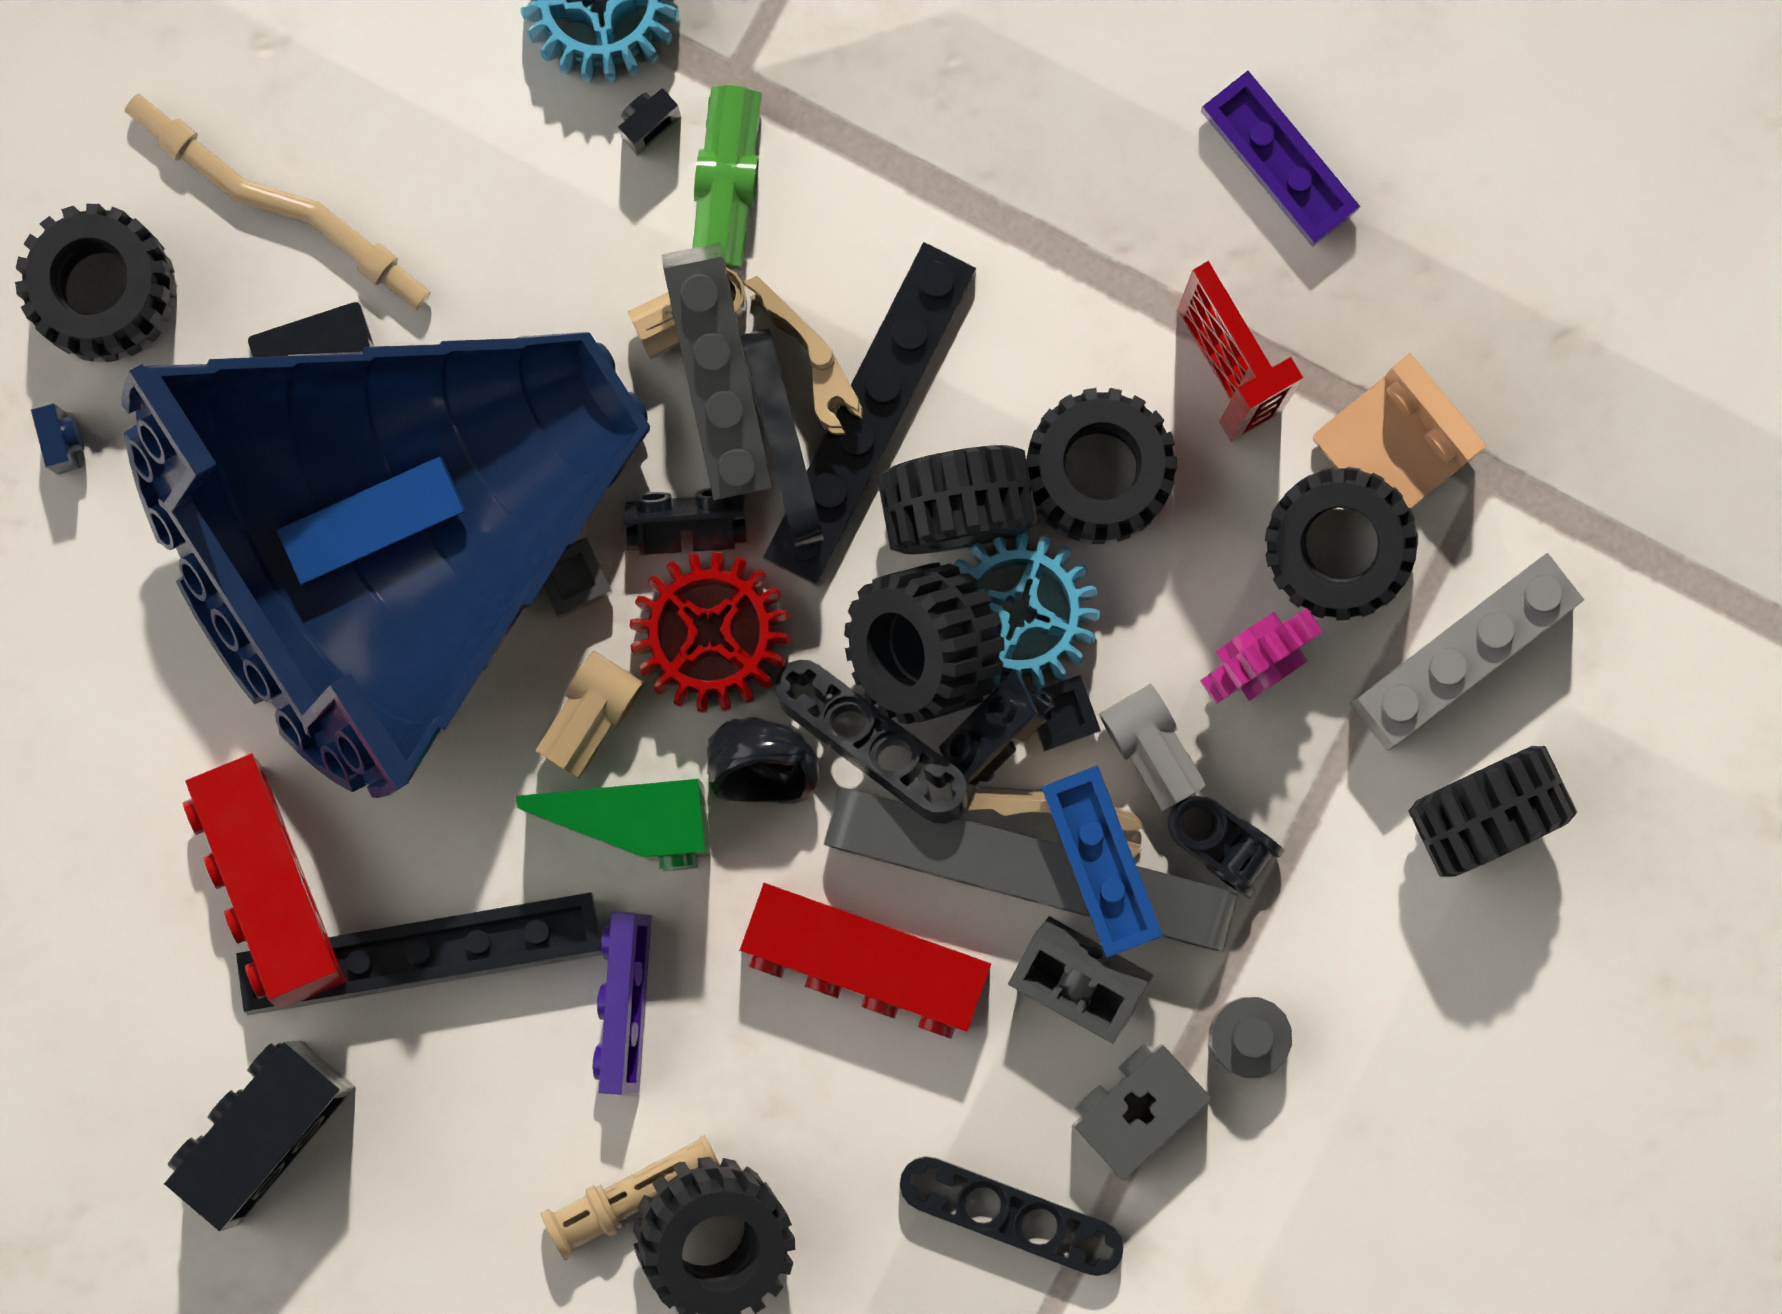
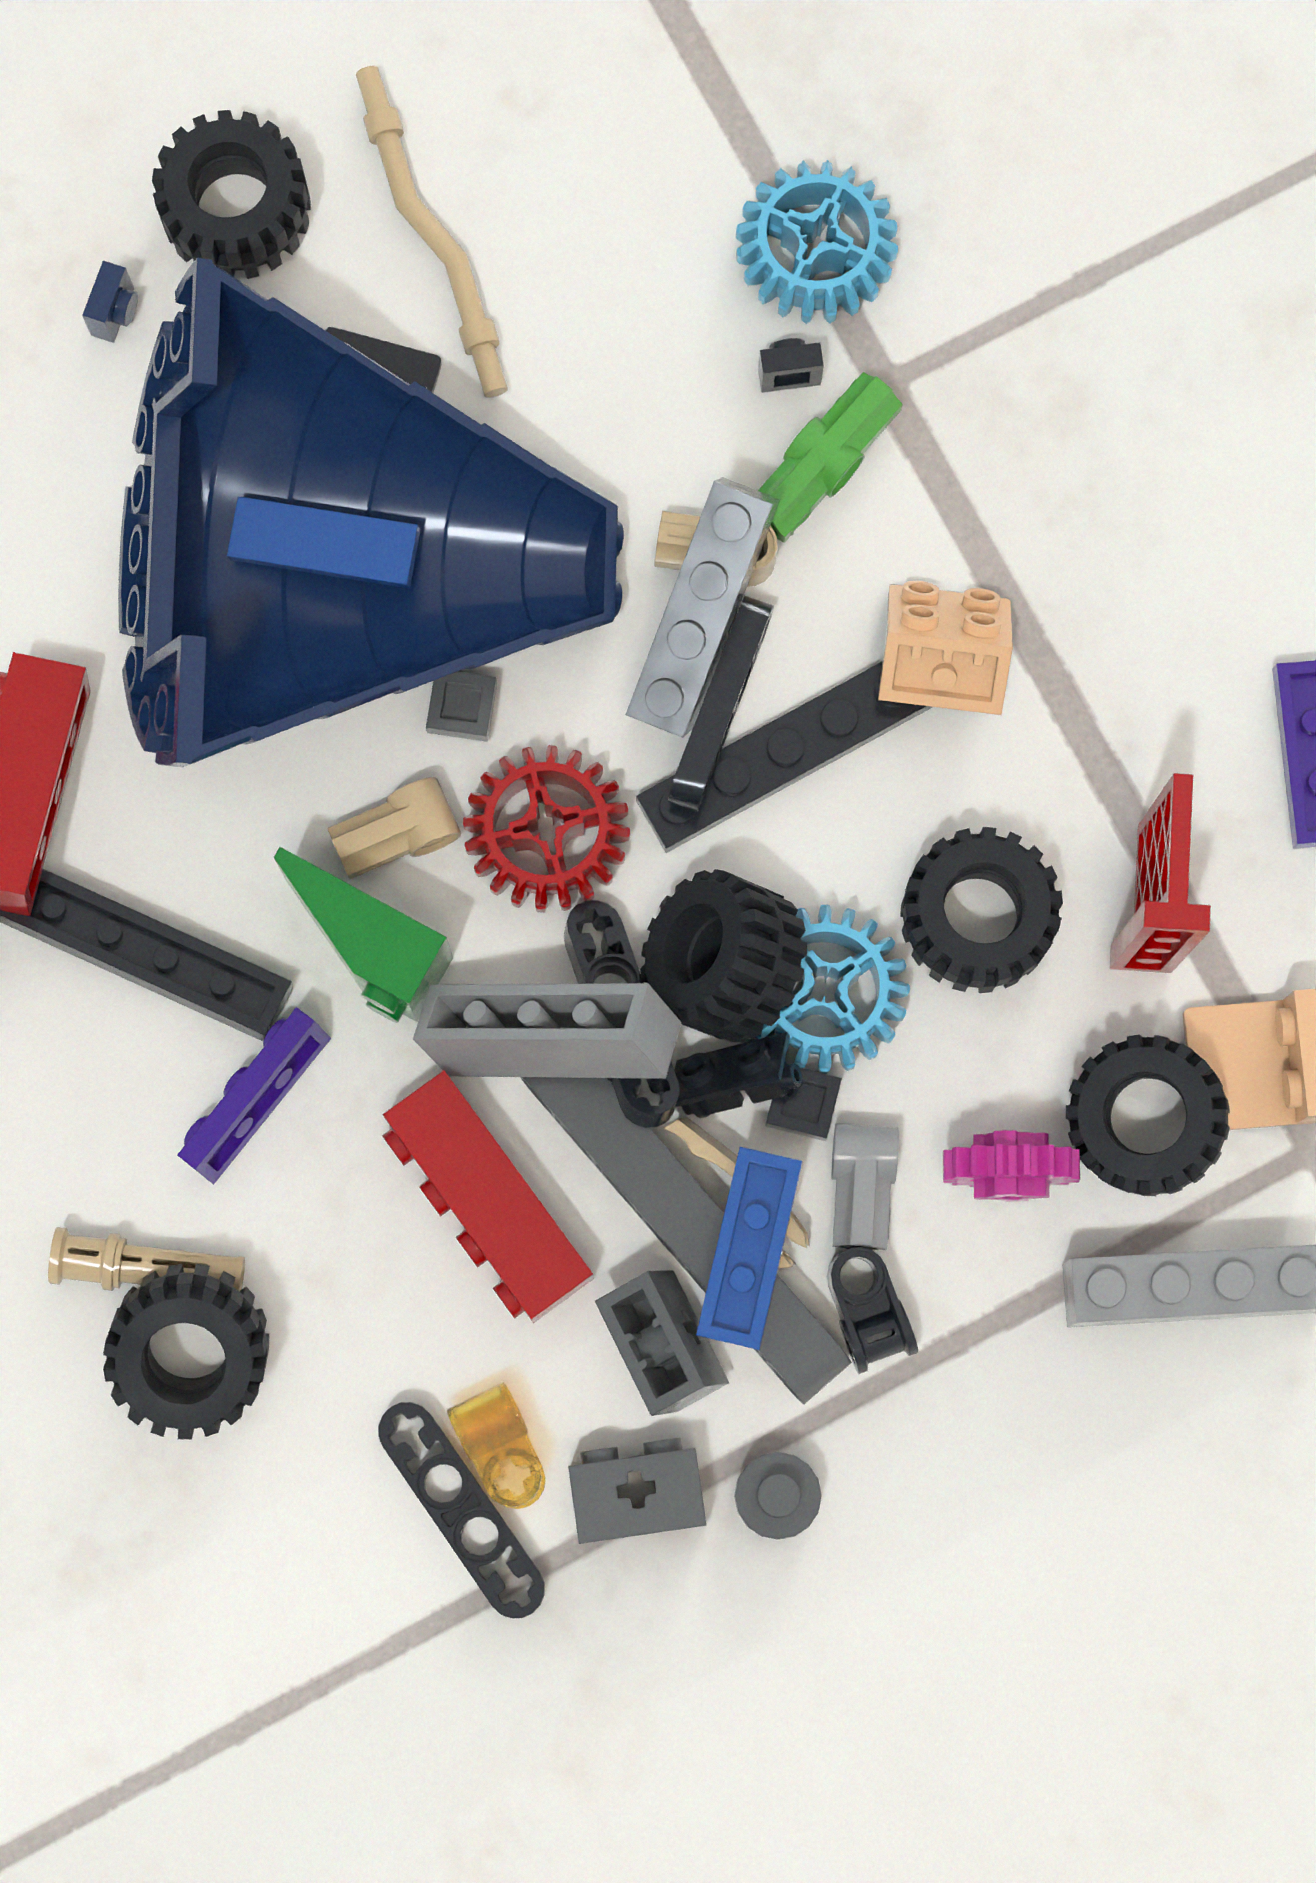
camera: 30 degrees right, 5 degrees down
black hinge [624,488,747,556] -> none
black hair [707,717,820,804] -> none
tan arm [743,276,862,435] -> none
black tyre [877,445,1038,555] -> none
black tyre [1408,746,1577,877] -> none
none -> light grey brick [413,983,682,1079]
none -> clear yellow piece [446,1382,546,1509]
none -> light nougat bracket [878,581,1013,715]

